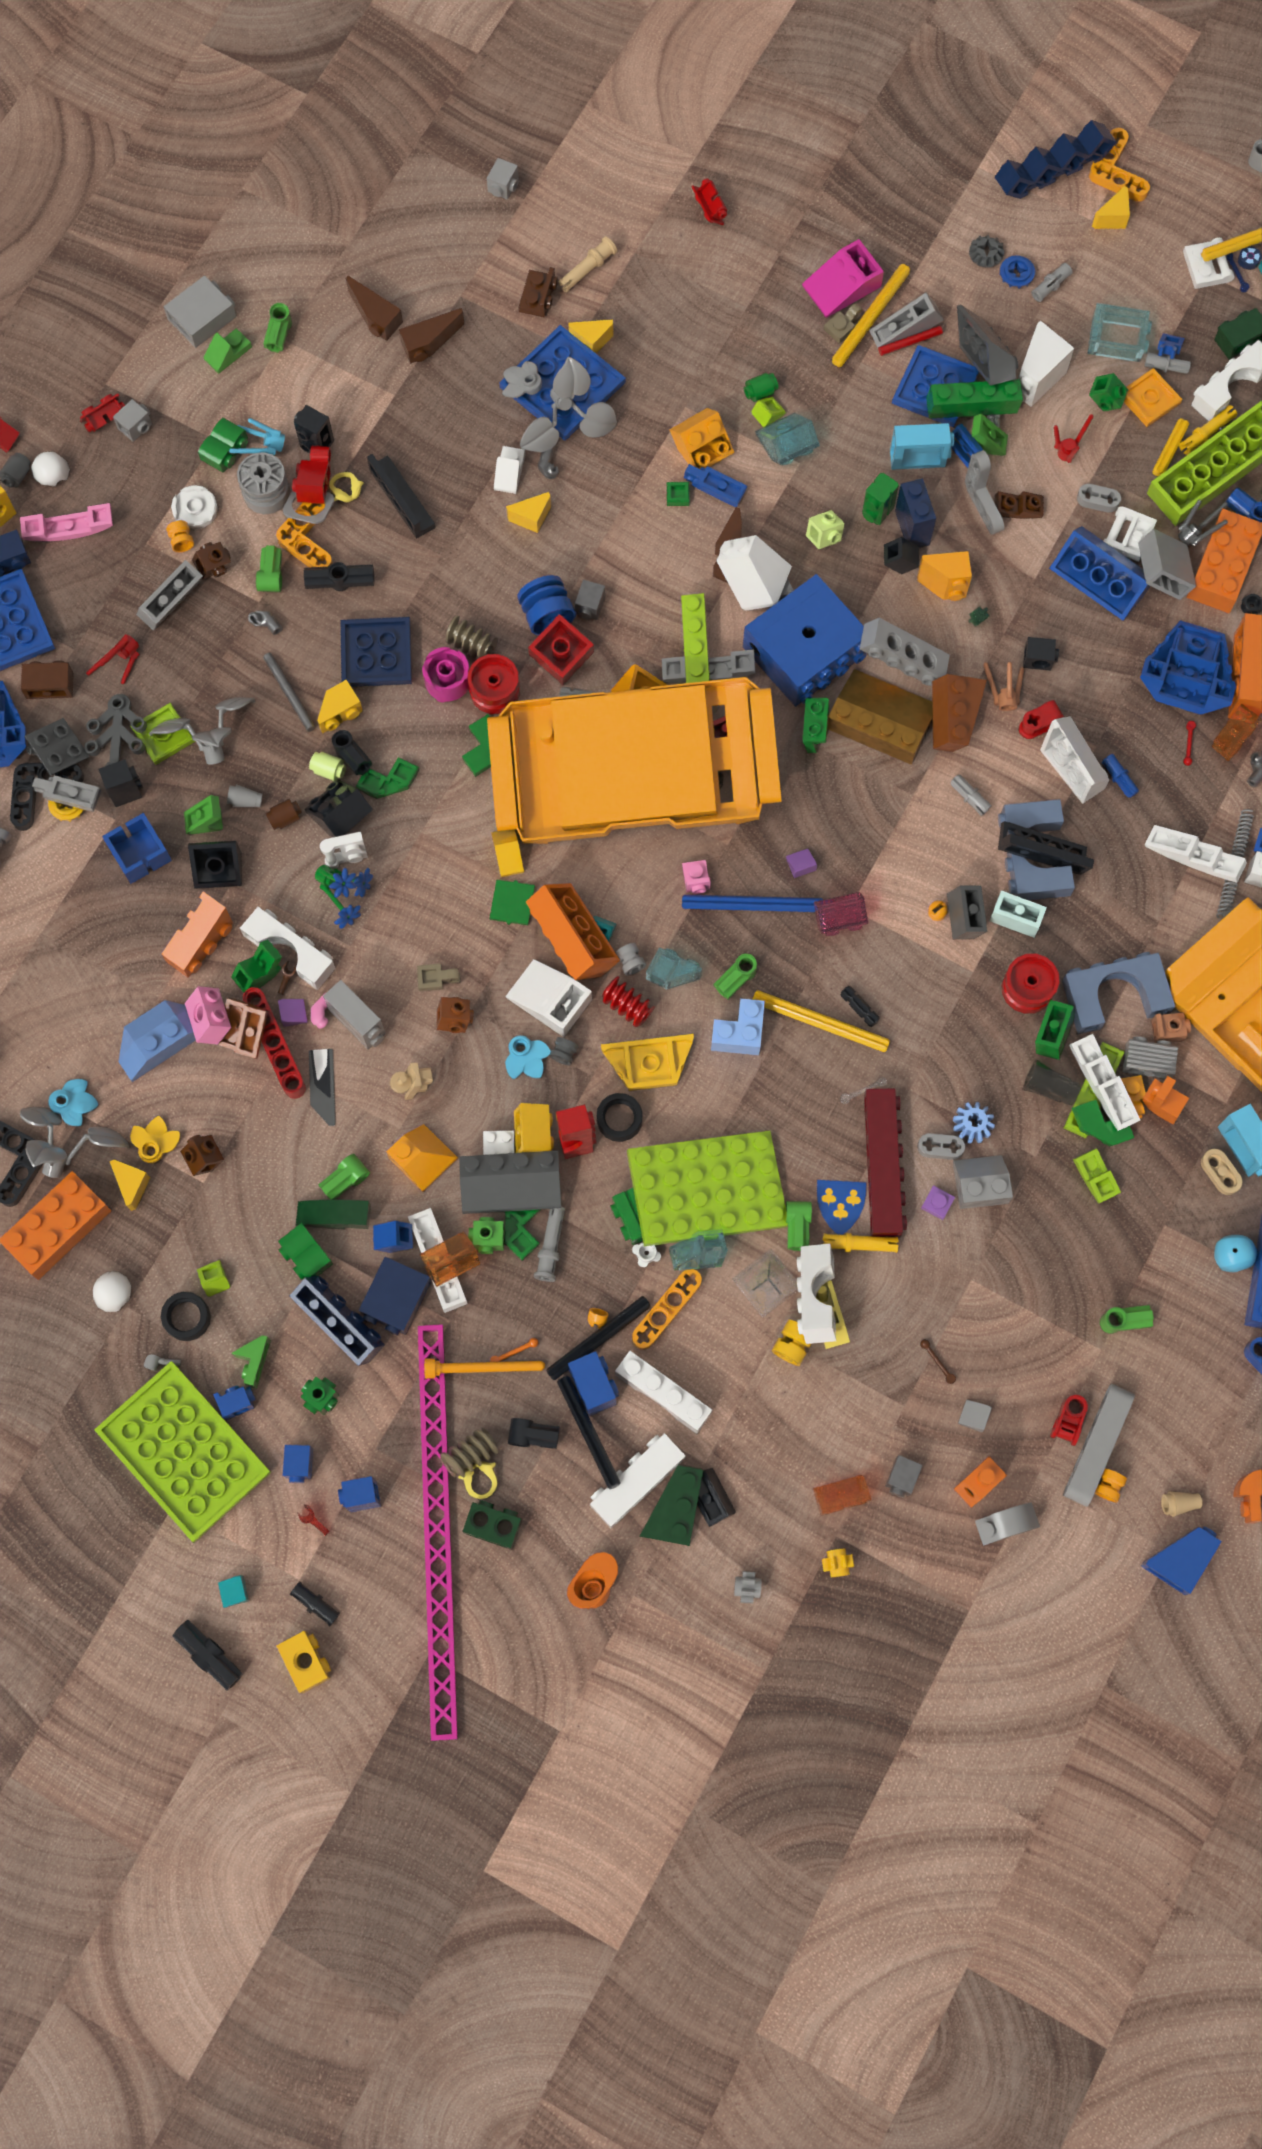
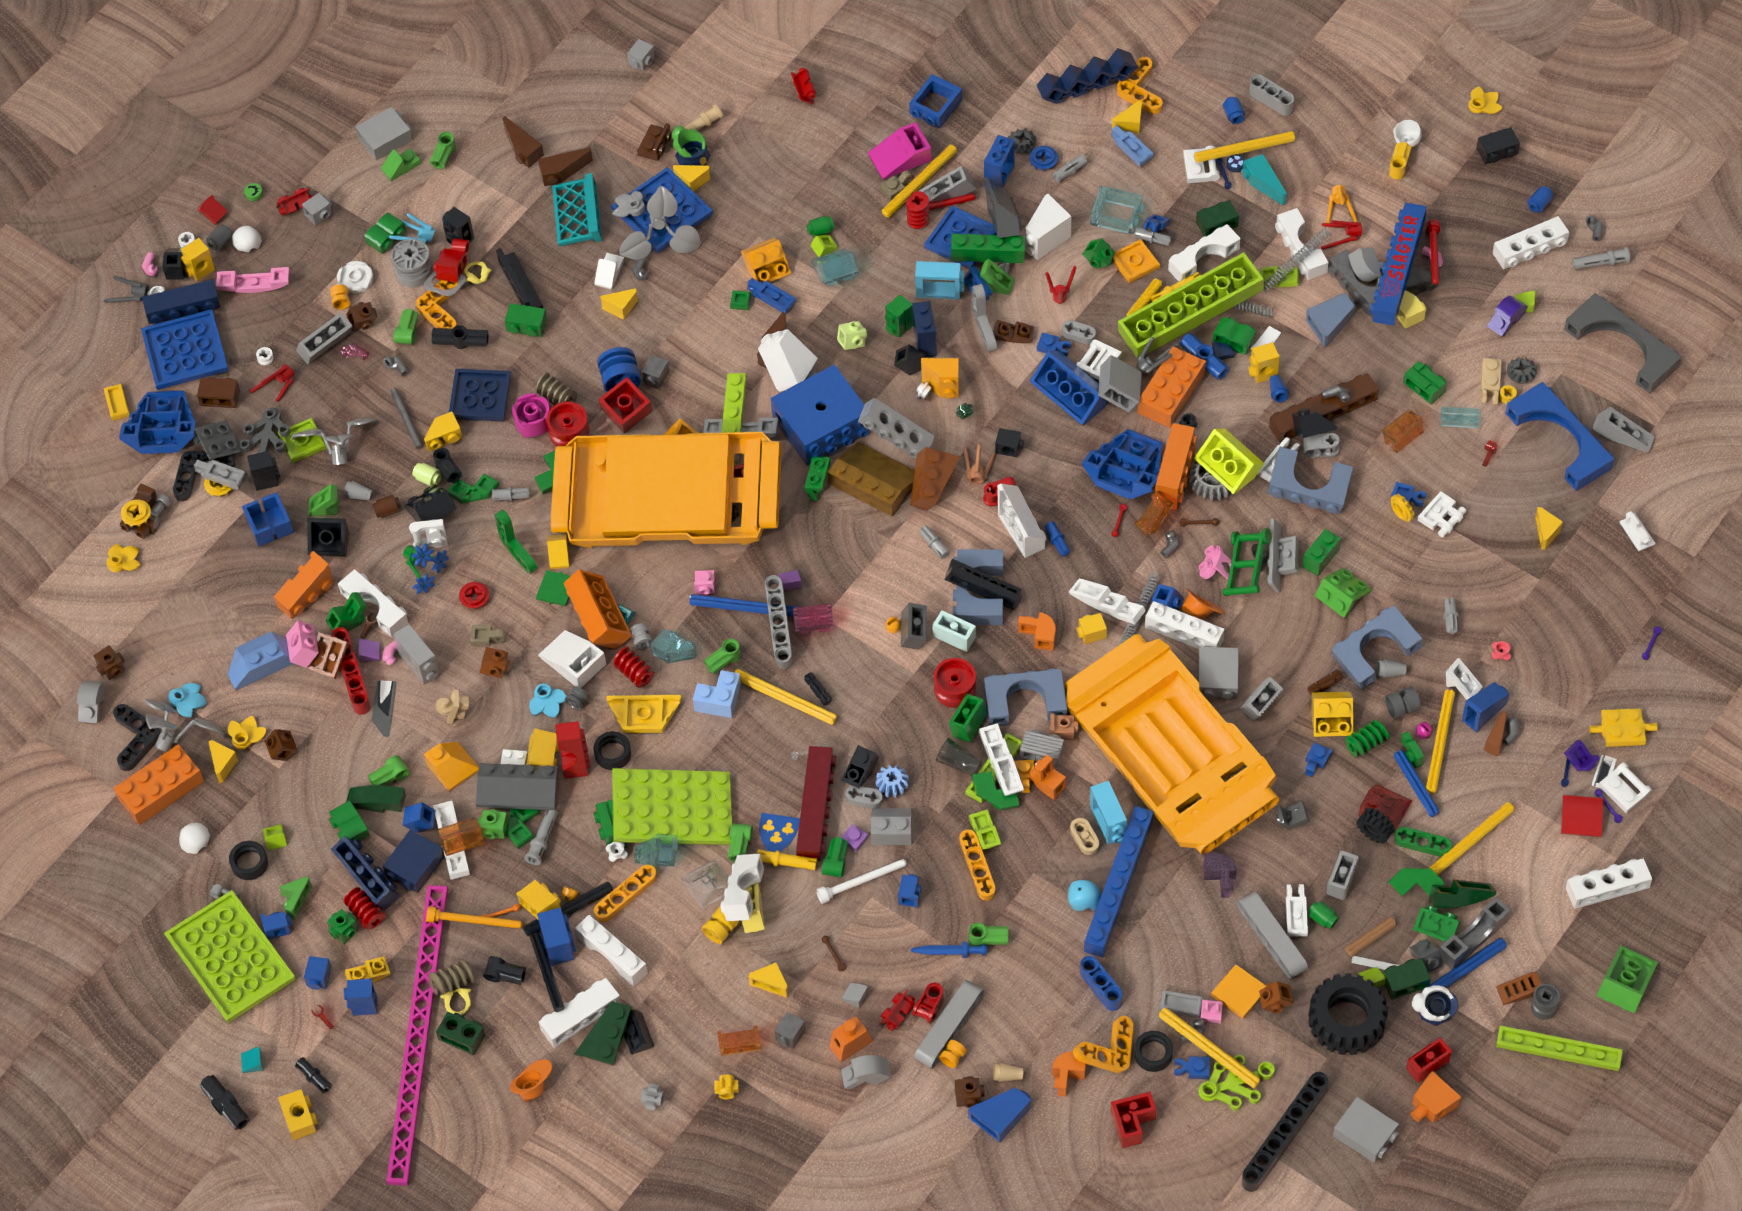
camera: 10 degrees right, 15 degrees down
none -> bright green tile [244,183,263,201]
none -> white bush [256,347,274,365]
none -> clear pink arm [340,344,369,360]
none -> red piece [343,887,386,930]
none -> yellow slope [345,956,390,983]
none -> red gear [459,582,490,610]
none -> light grey axle [492,487,530,502]
none -> green beam [494,509,538,574]
none -> green brick [504,303,547,337]
none -> yellow brick [516,880,561,919]
none -> teal fence [552,173,602,247]
none -> piece [672,126,710,166]
none -> yellow slope [748,963,788,998]
none -> light grey beam [765,575,793,669]
none -> white piece [816,859,907,904]
none -> green piece [822,837,848,878]
none -> black slope [841,745,879,789]
none -> red hinge [879,989,915,1031]
none -> blue brick [898,874,922,908]
none -> red piece [906,191,930,229]
none -> blue window [909,74,962,129]
none -> blue sword [911,942,988,958]
none -> white plate [916,382,932,399]
none -> reddish brown brick [954,1076,985,1108]
none -> light orange beam [959,830,995,901]
none -> blue window [984,135,1015,188]
none -> orange brick [1018,612,1056,651]
none -> blue plate [1037,332,1071,356]
none -> yellow brick [1076,613,1107,644]
none -> medium blue hinge [1111,126,1153,167]
none -> blue brick [1223,97,1245,124]

